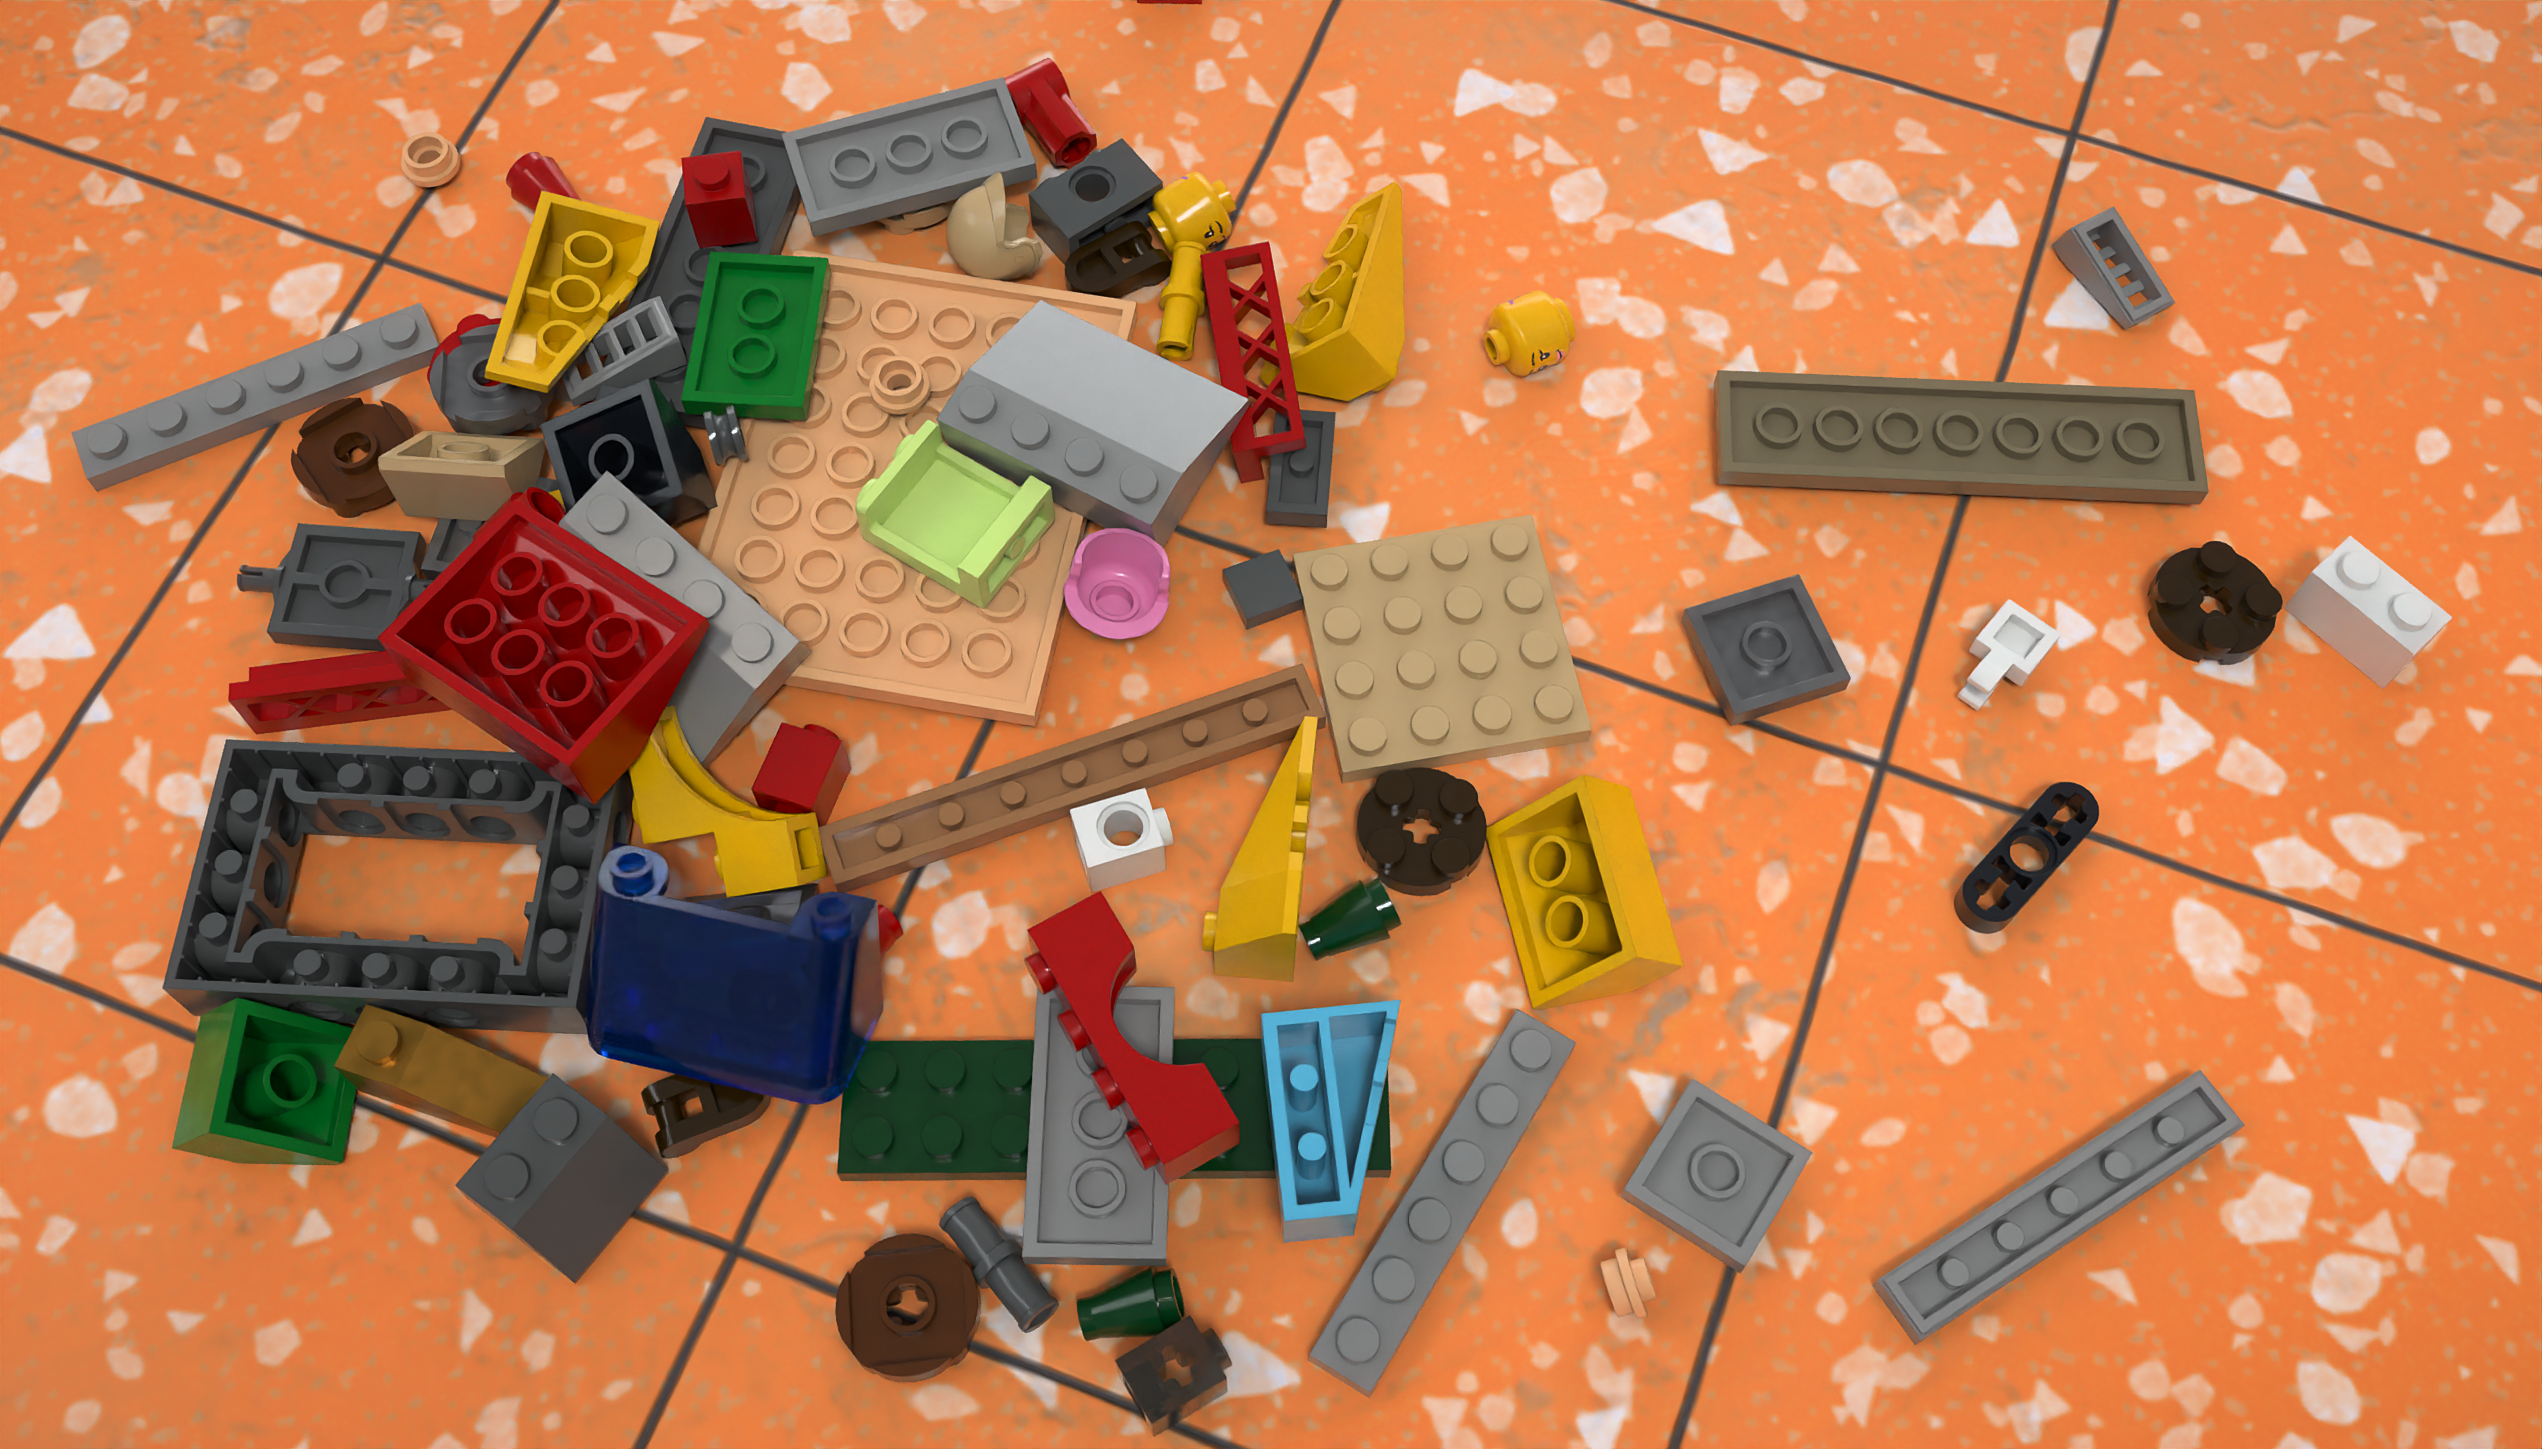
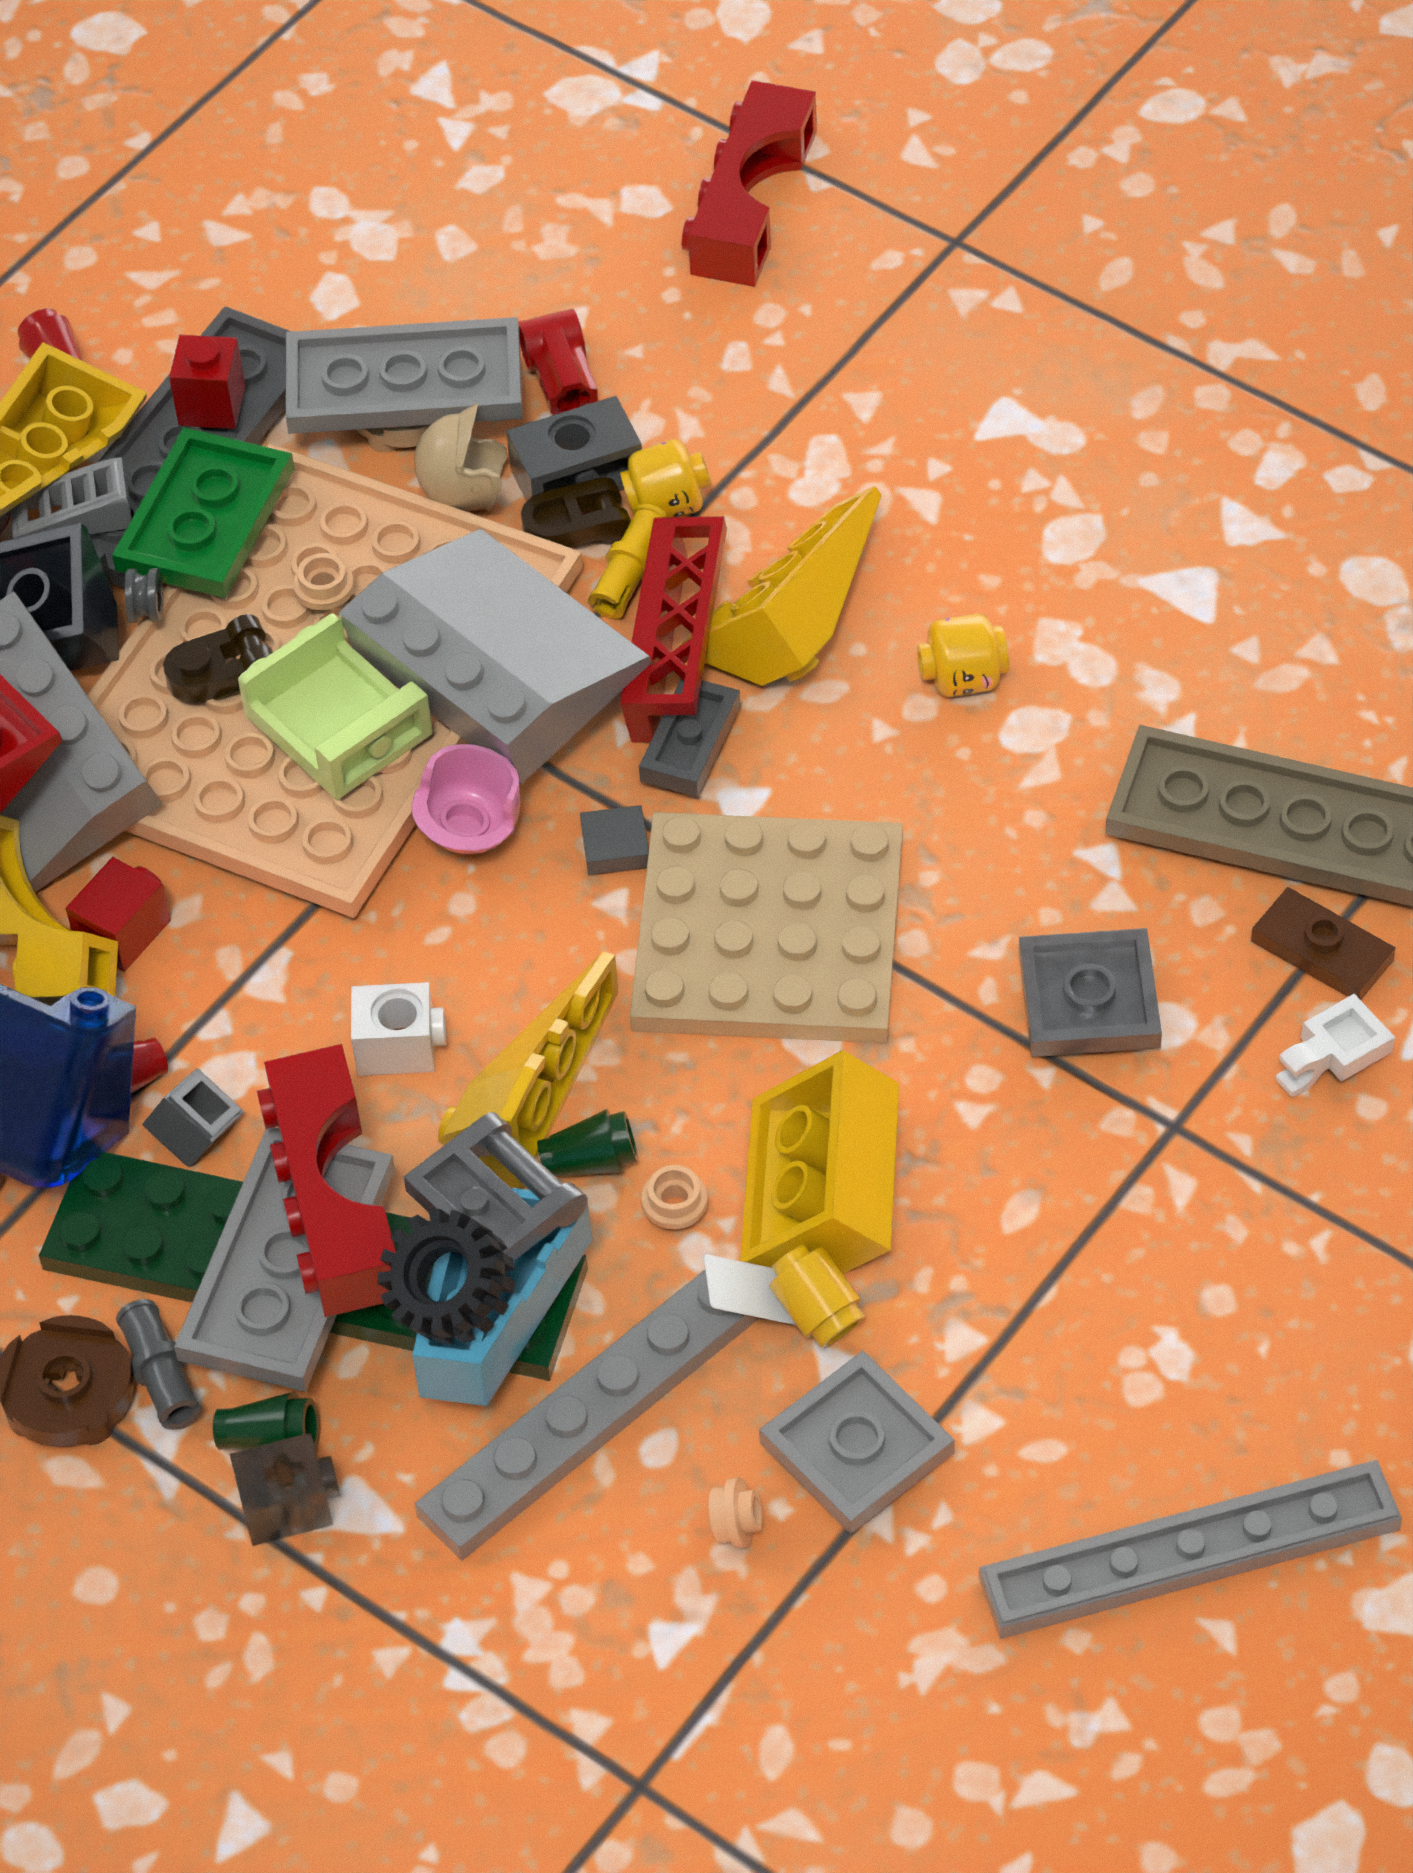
camera: 20 degrees right, 10 degrees down
medium nougat plate [818,663,1326,895] -> none
dark brown plate [1356,768,1487,896] -> none
black beam [1954,782,2099,934] -> none
none -> dark grey slope [142,1068,244,1167]
none -> dark brown plate [163,614,273,703]
none -> black tyre [378,1209,515,1345]
none -> flat silver plate [404,1112,588,1261]
none -> light nougat plate [641,1165,708,1230]
none -> white sticker [704,1254,796,1325]
none -> yellow brick [769,1244,865,1349]
none -> reddish brown plate [1251,887,1396,1000]

